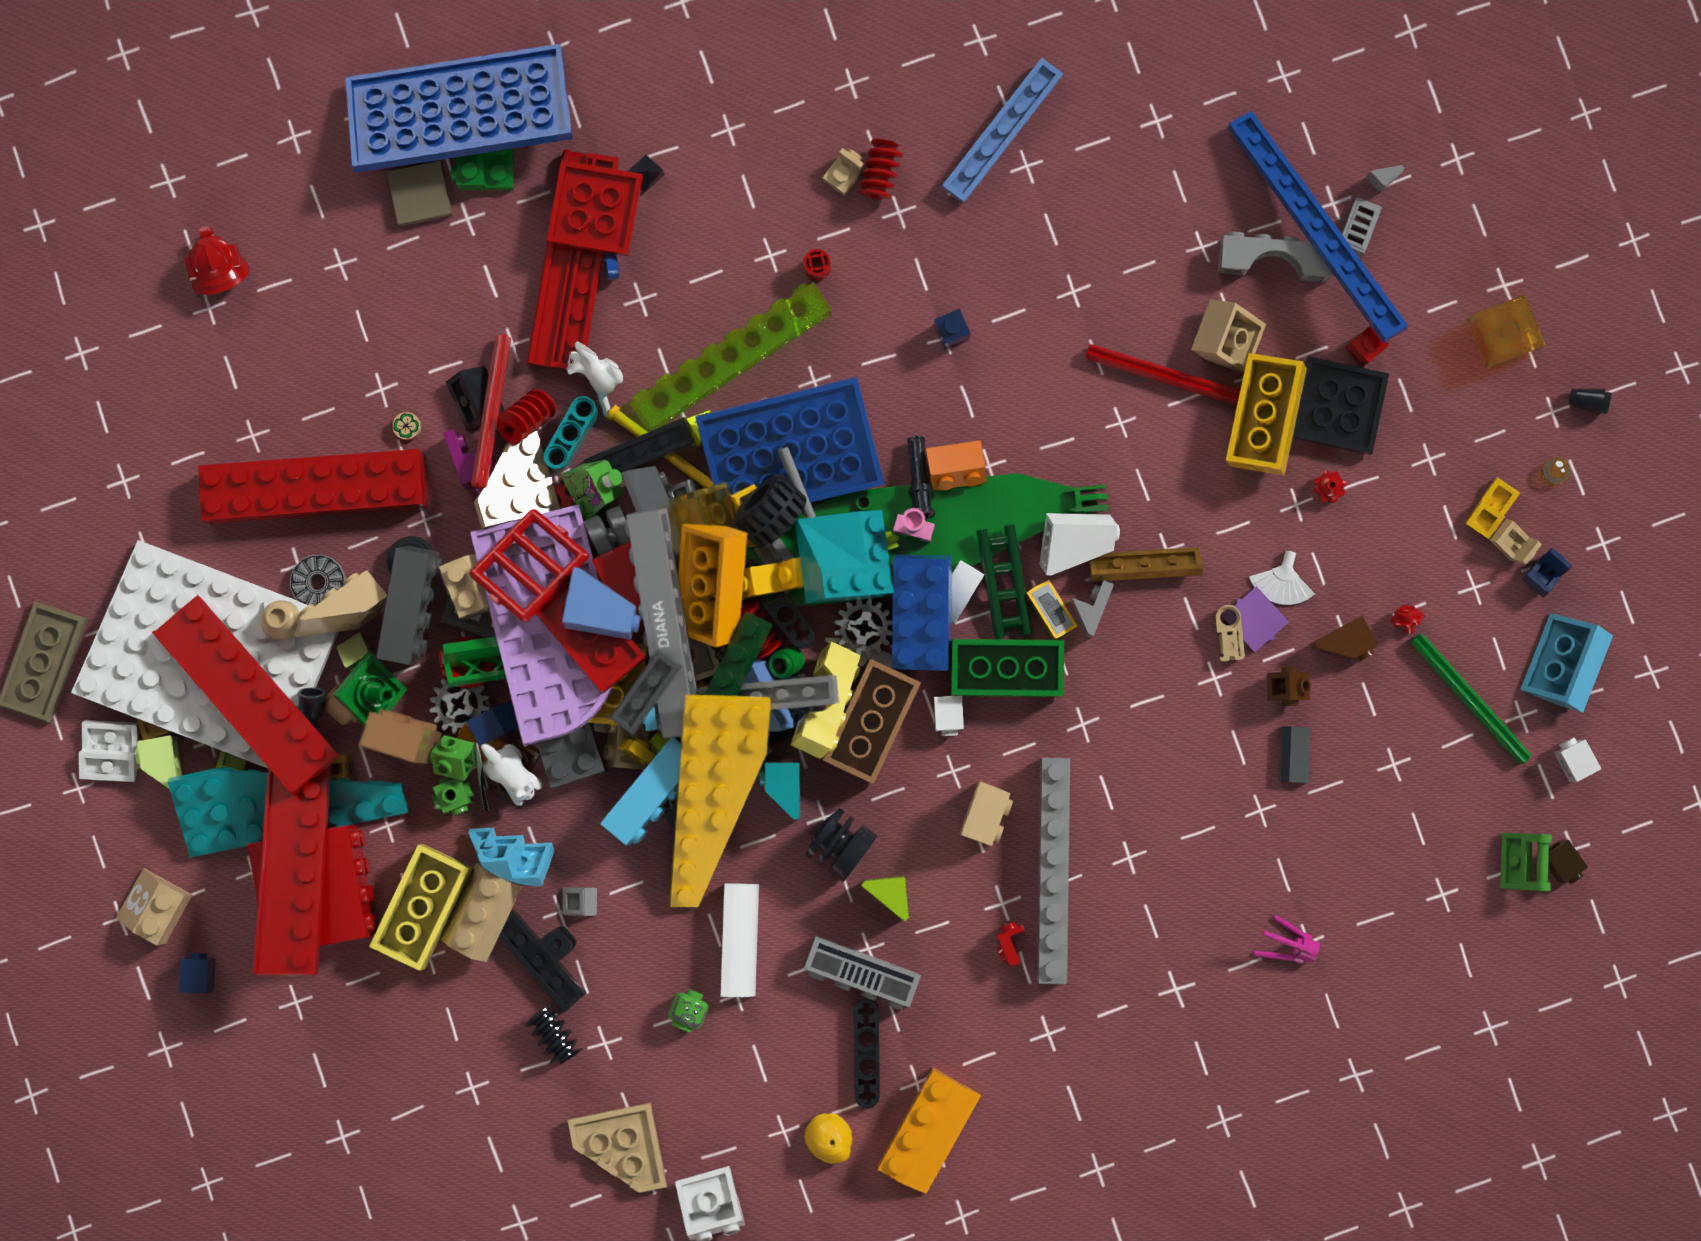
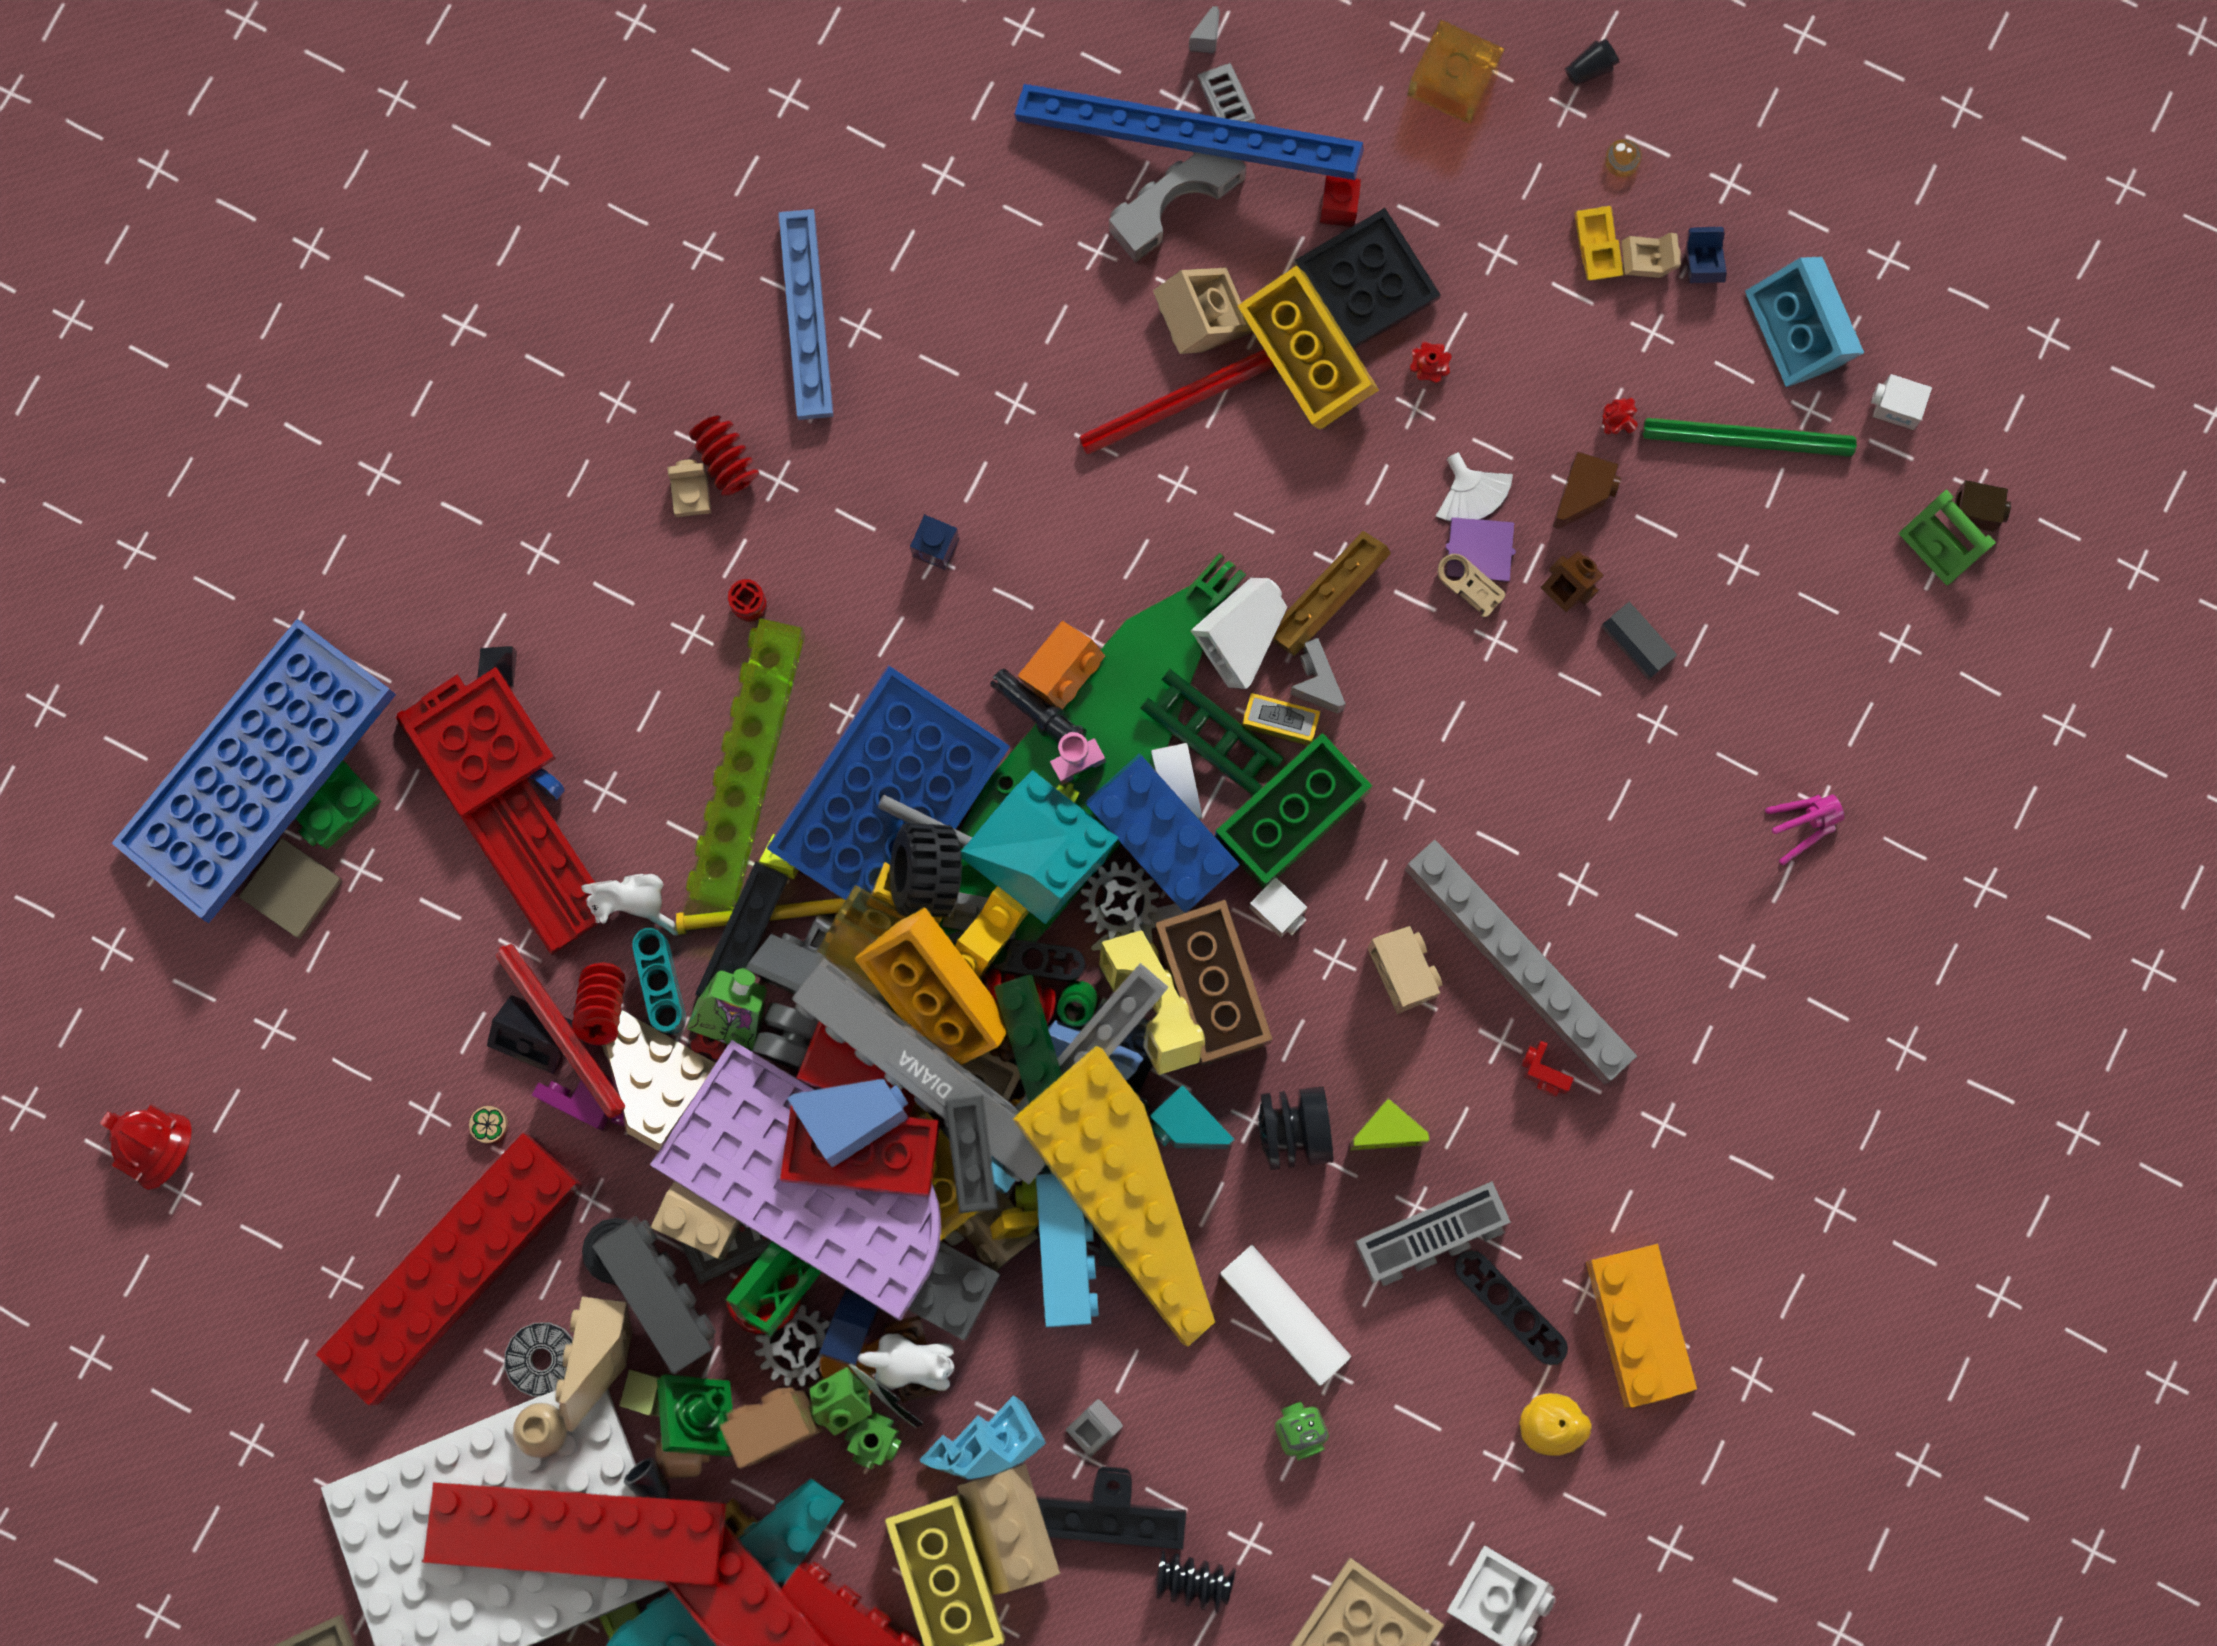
camera: 45 degrees left, 5 degrees down
red bar [469,509,589,622] -> none

